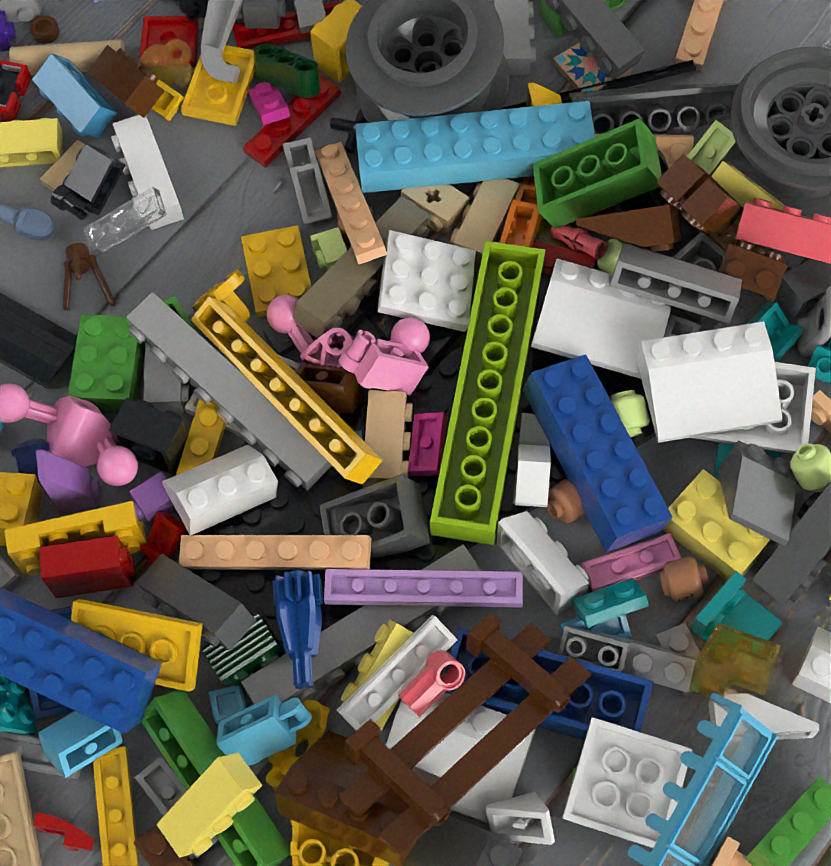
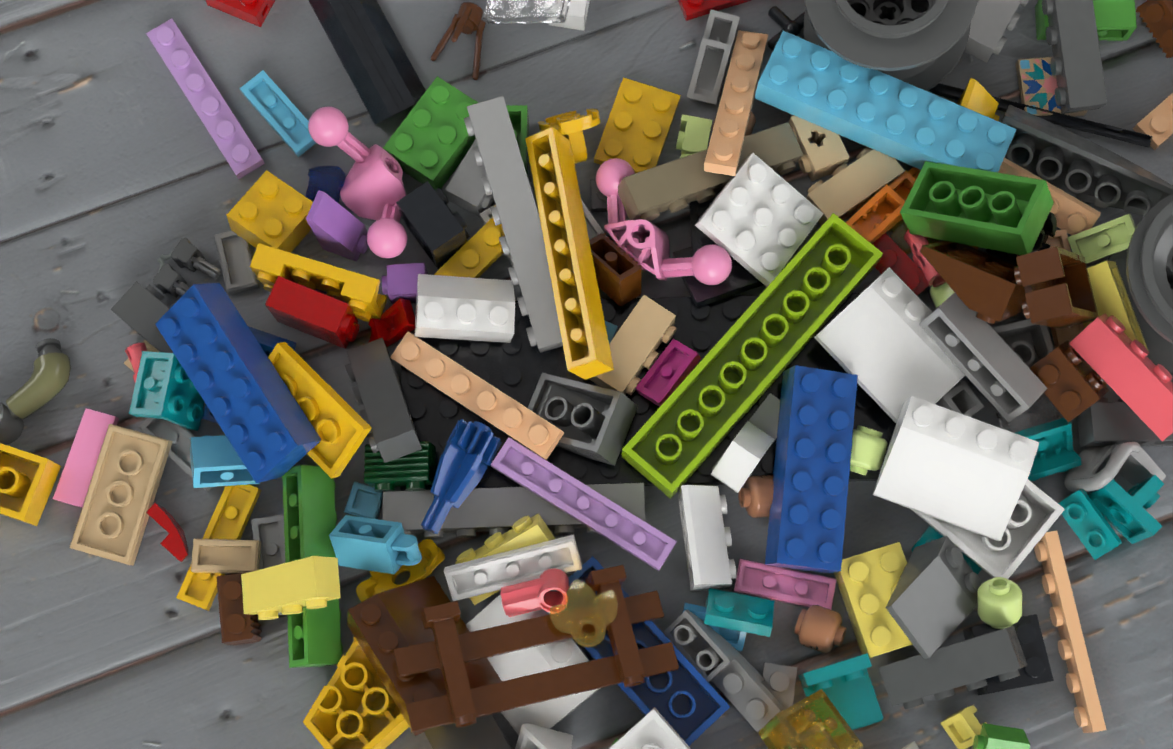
camera: 30 degrees right, 10 degrees up
bright pink hinge [338,330,429,395] -> none
none -> tan tile [191,539,261,574]
none -> clear yellow plate [550,580,618,647]

